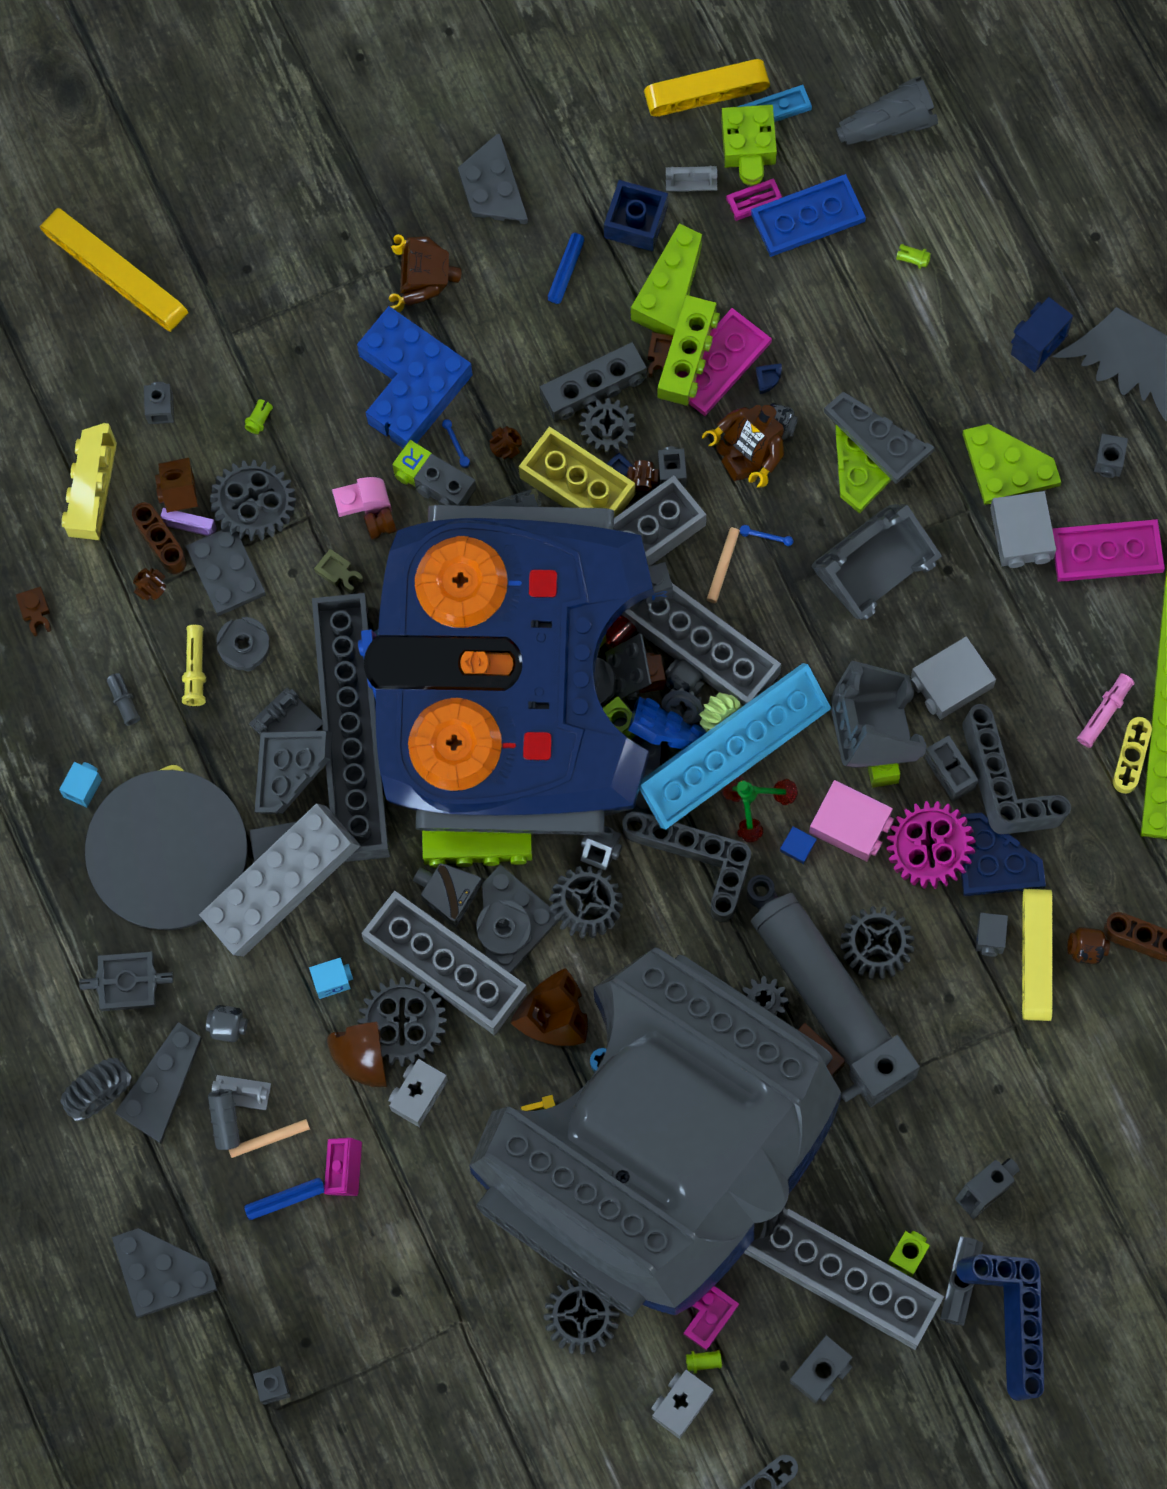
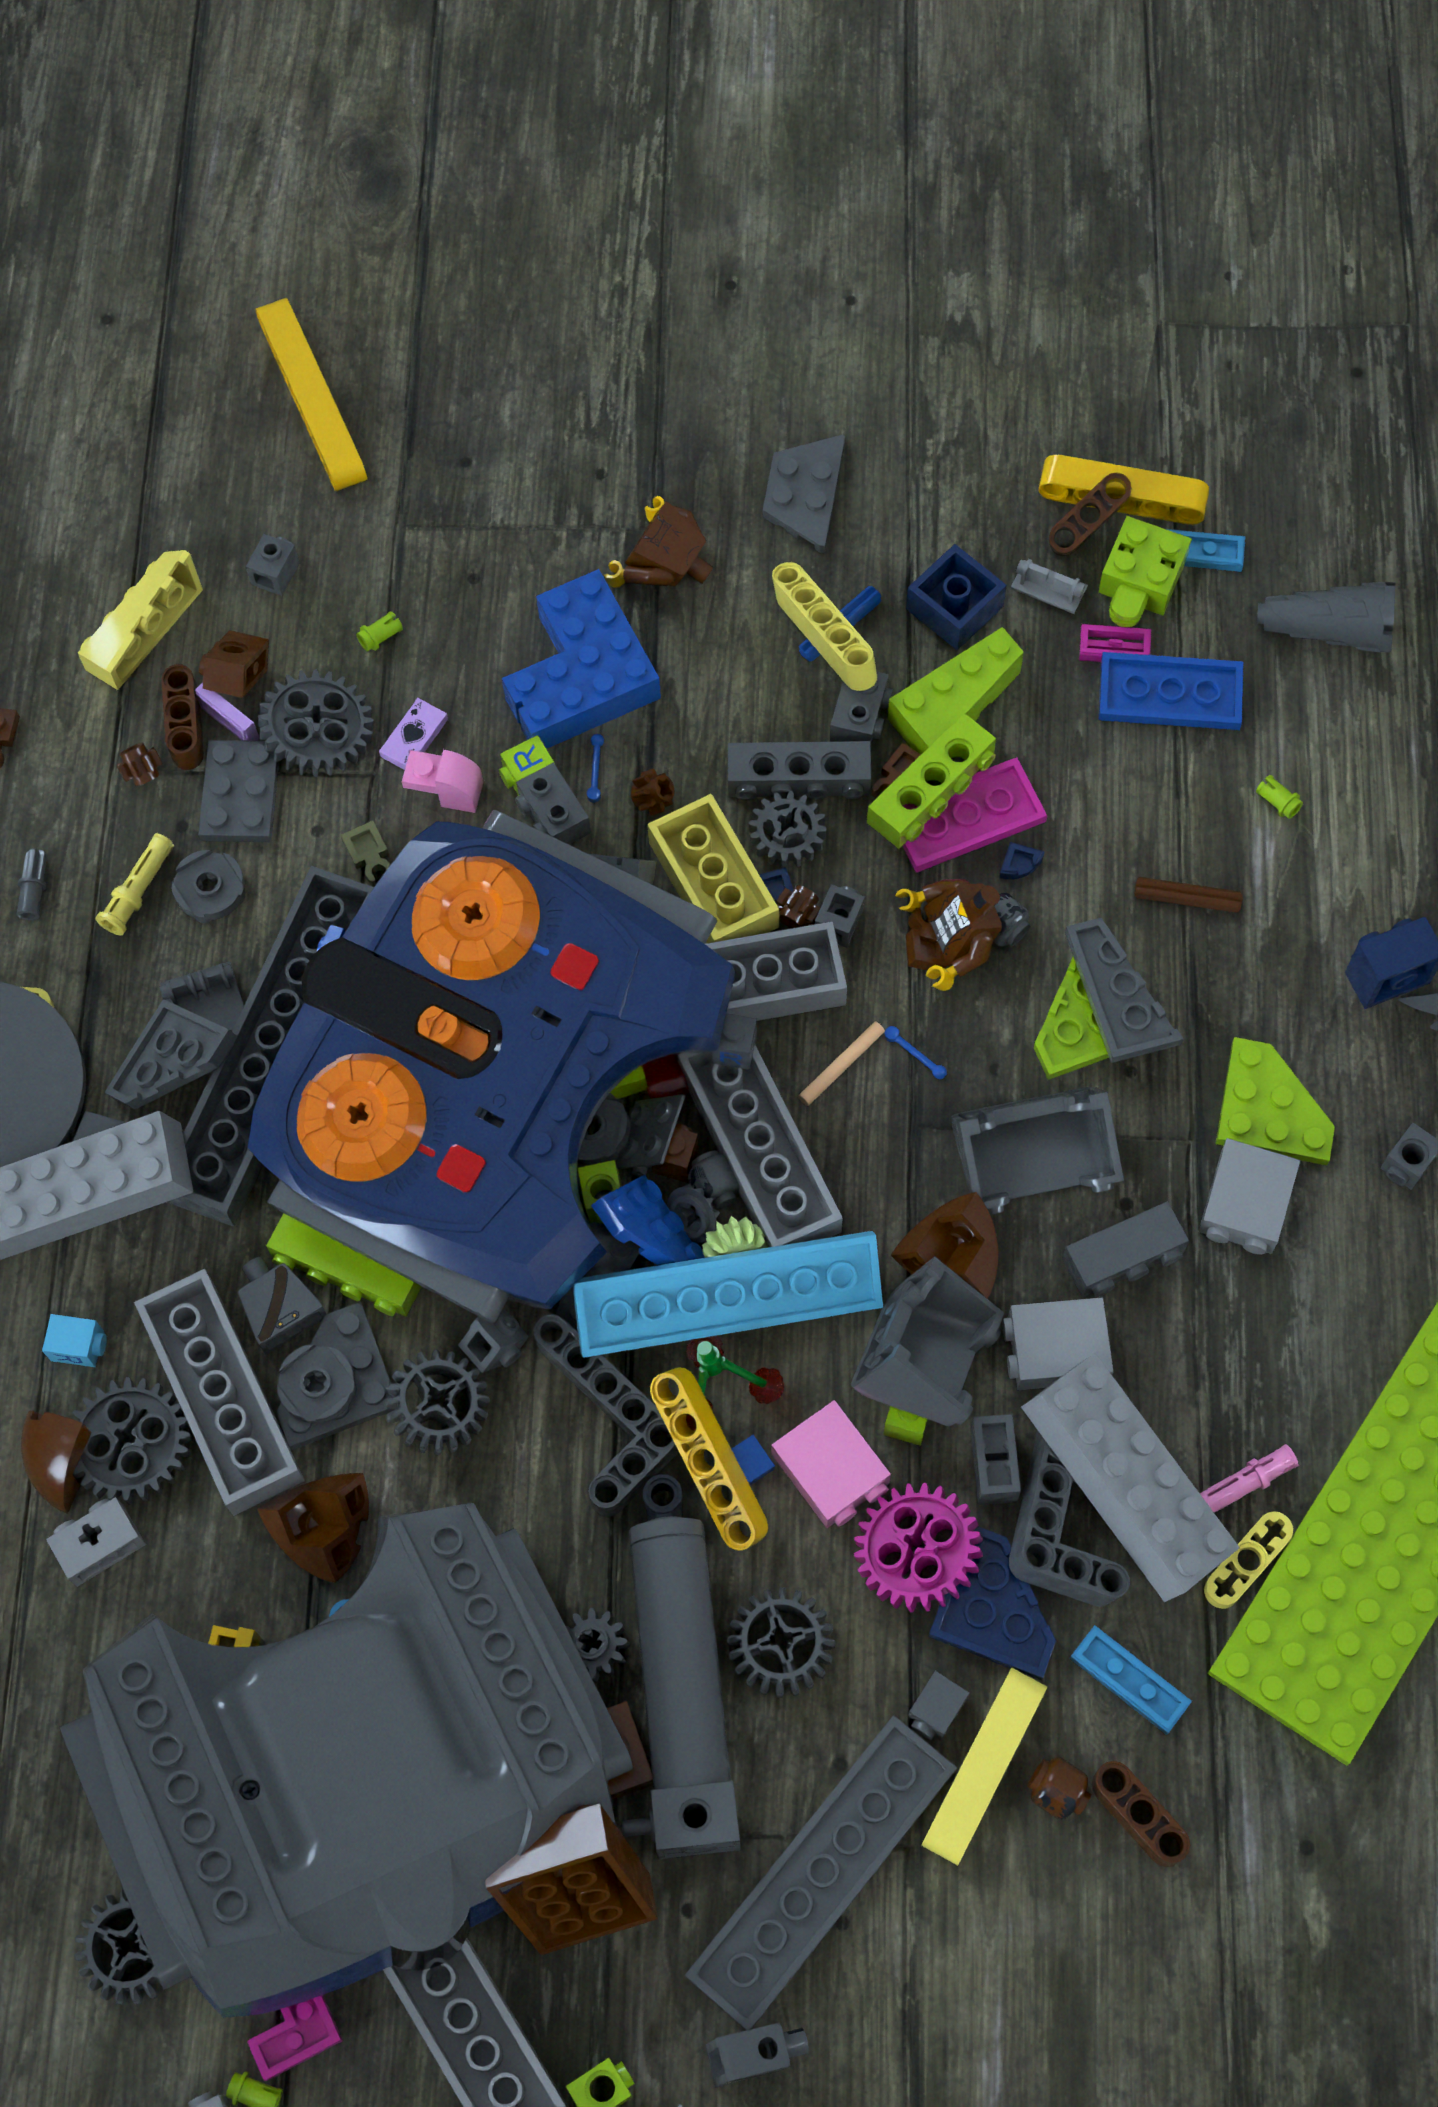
camera: 25 degrees right, 5 degrees down
reddish brown wheel [363,507,397,540] -> none
dark pink plate [1052,519,1165,582] -> none
none -> lavender tile [379,698,448,770]
none -> reddish brown slope [485,1803,658,1955]
none -> yellow beam [650,1367,768,1551]
none -> dark grey plate [685,1715,957,2030]
none -> light yellow beam [772,562,877,691]
none -> dark grey brick [830,671,893,751]
none -> reddish brown brick [891,1192,998,1299]
none -> light grey brick [1021,1353,1240,1602]
none -> reddish brown beam [1049,472,1132,556]
none -> dark grey brick [1062,1201,1189,1297]
none -> dark azure tile [1069,1625,1192,1735]
none -> reddish brown axle [1134,877,1243,913]

